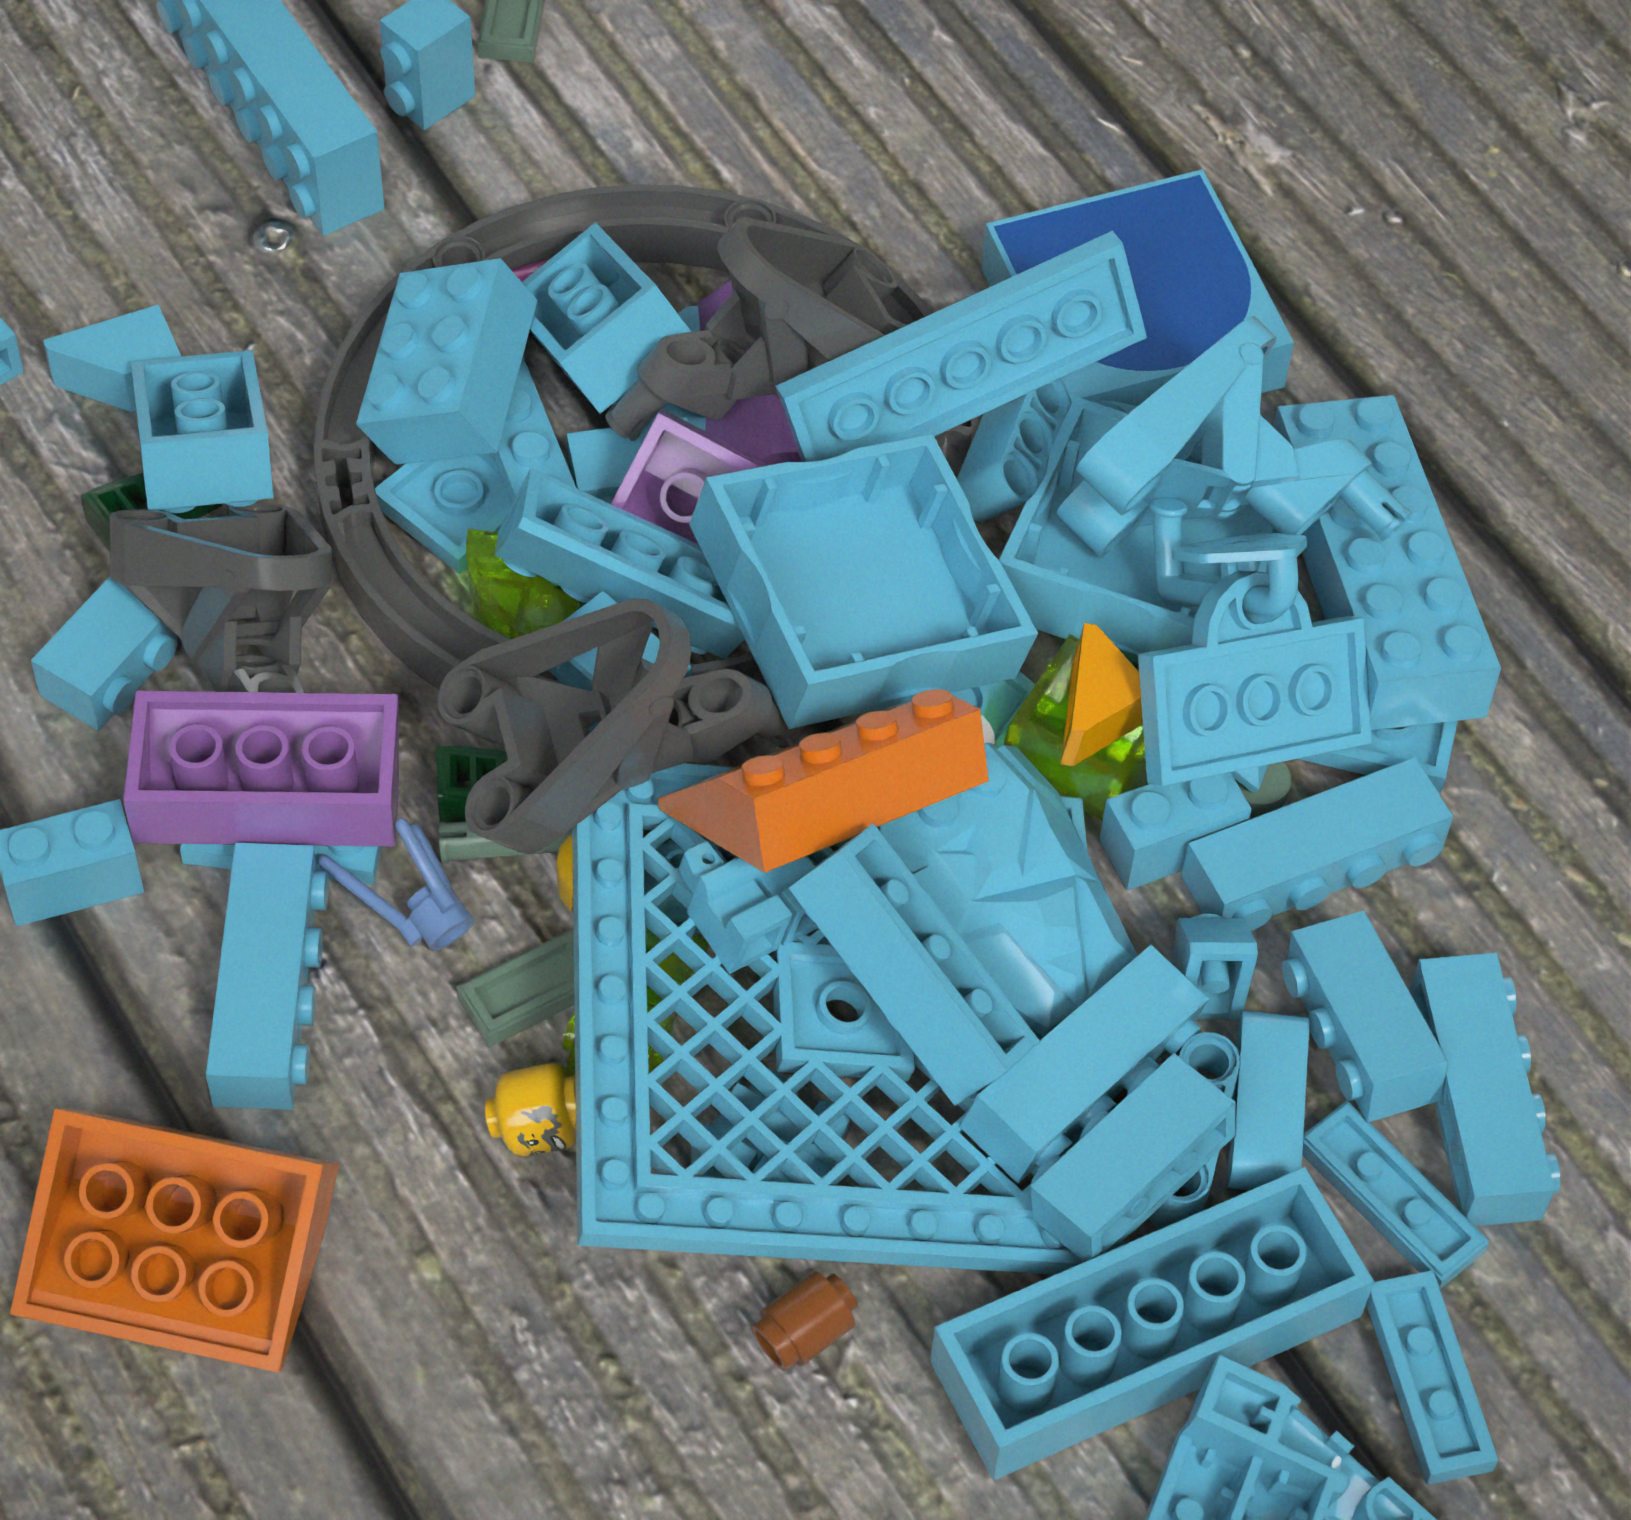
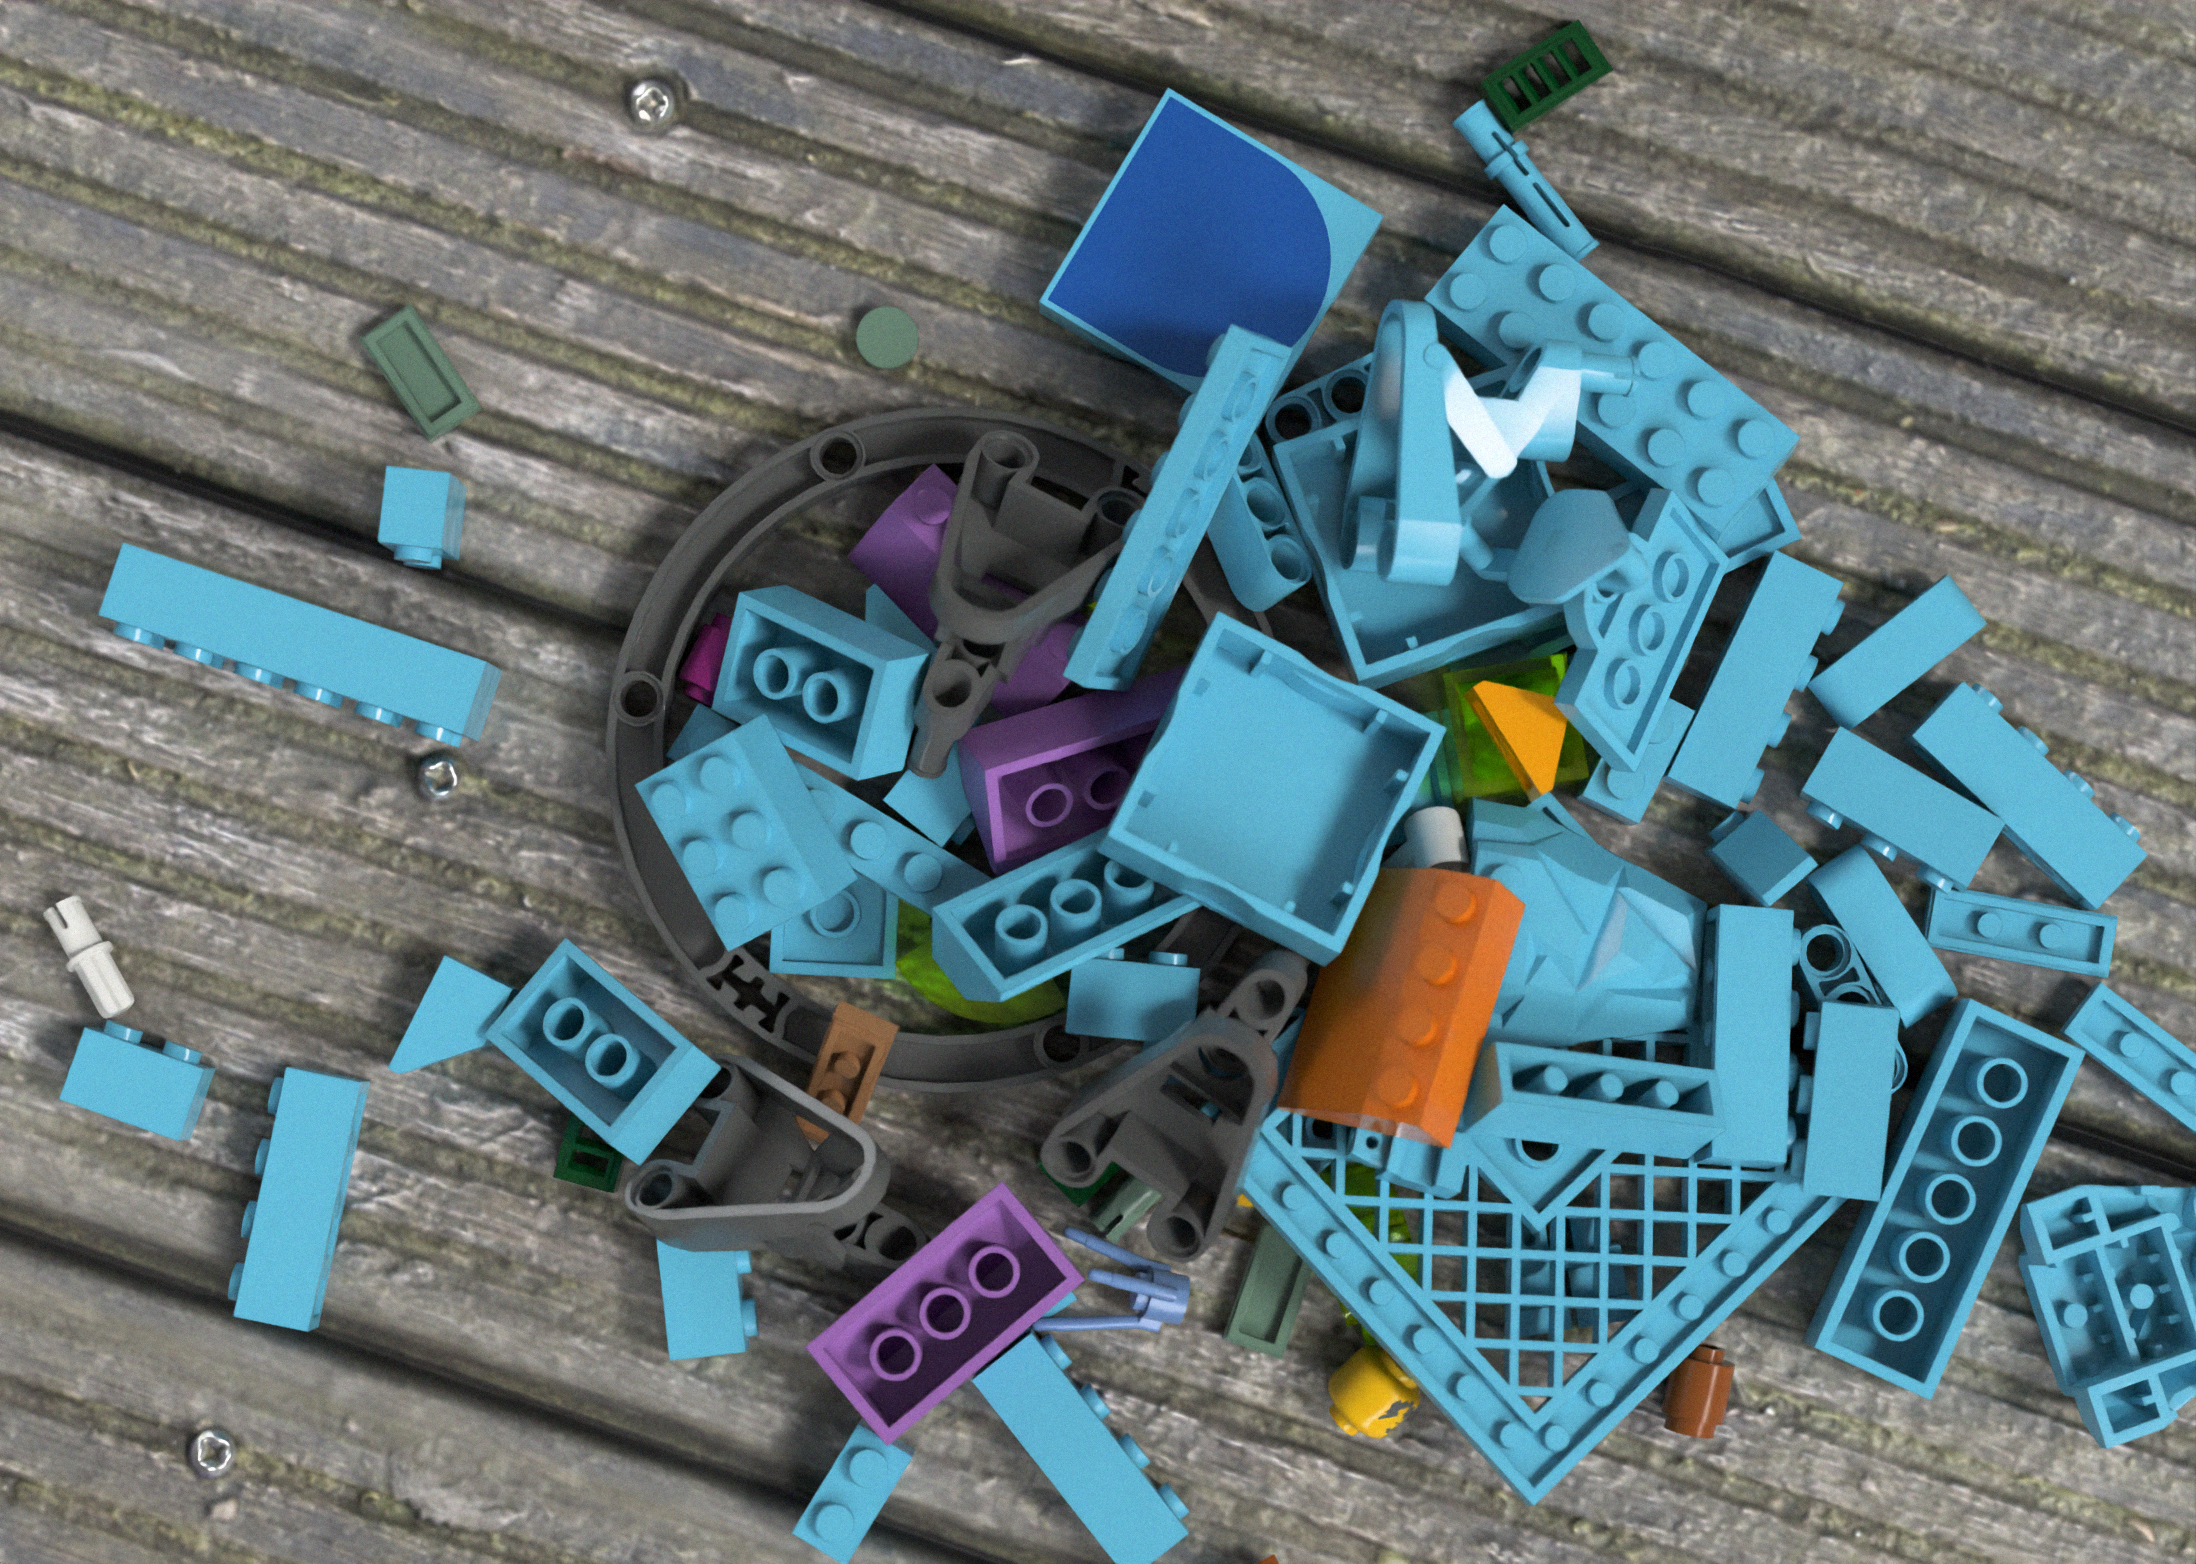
camera: 40 degrees left, 30 degrees up
none -> medium nougat tile [794,1000,899,1143]
none -> sand green tile [856,306,919,371]
none -> medium azure pin [1452,99,1600,262]
none -> dark green slope [1475,19,1613,138]
none -> medium azure beam [1807,574,1987,731]

